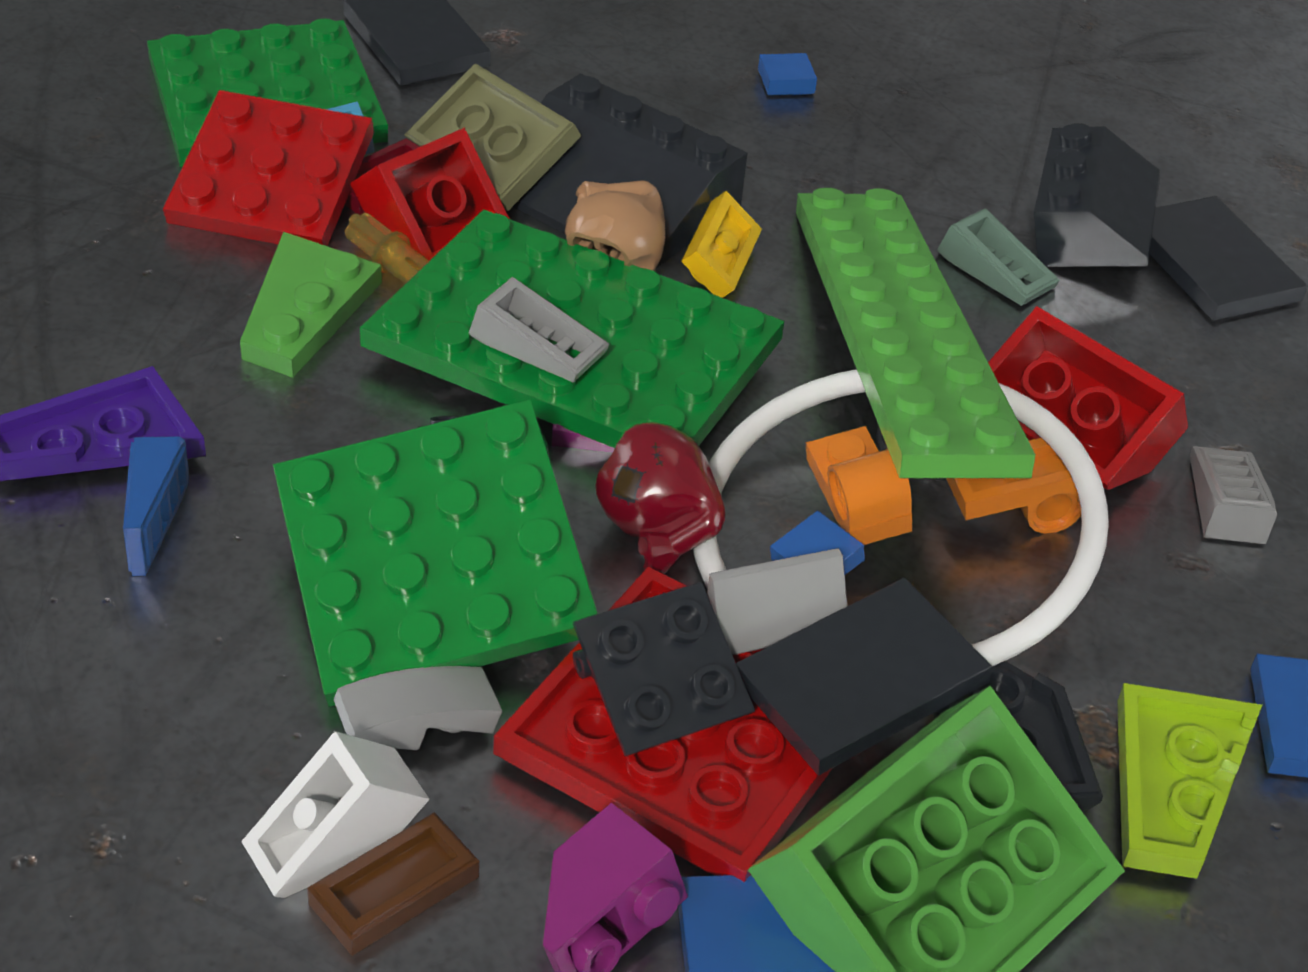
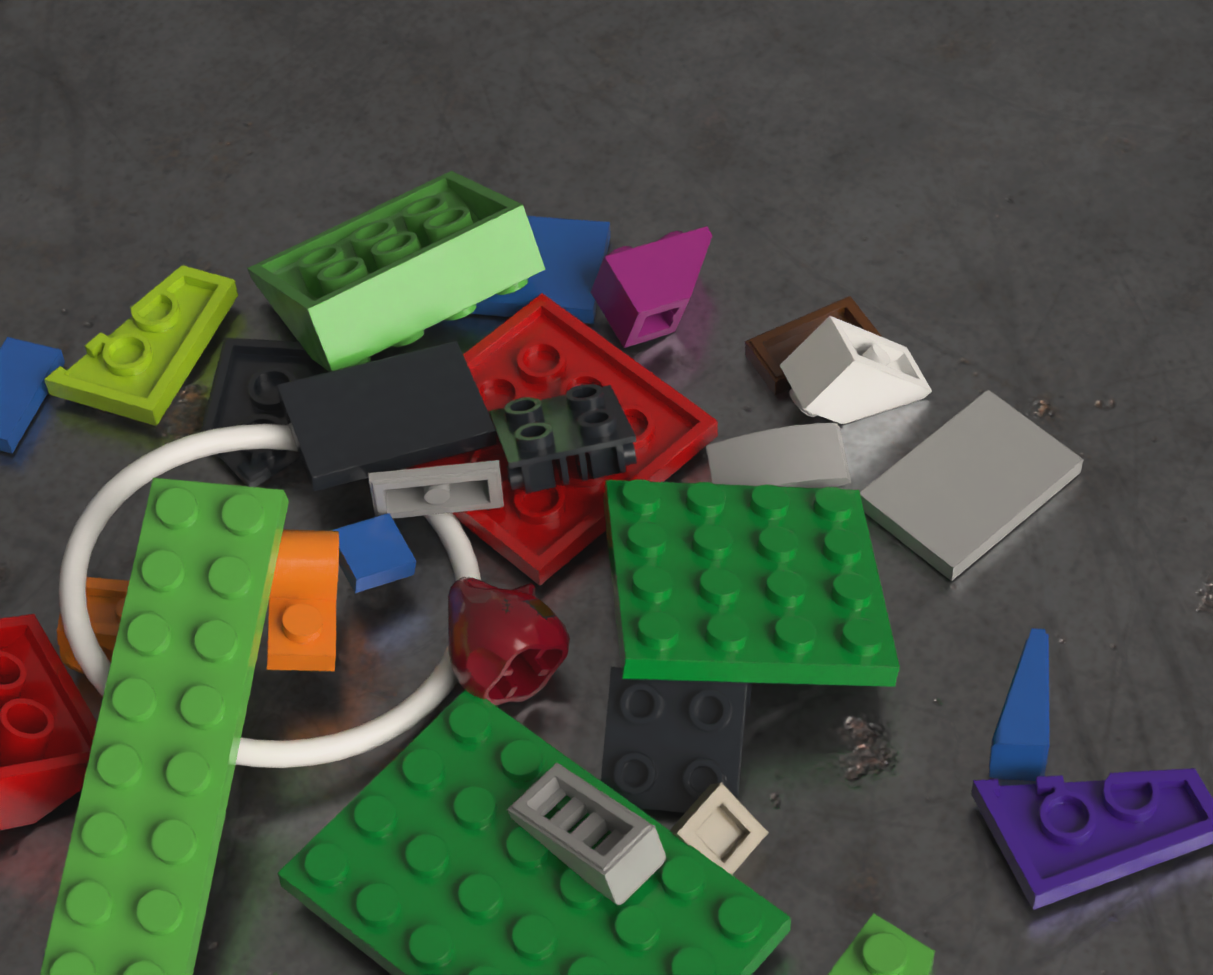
camera: 160 degrees left, 10 degrees up
none -> plate [670,783,769,875]
none -> light grey tile [860,389,1083,581]

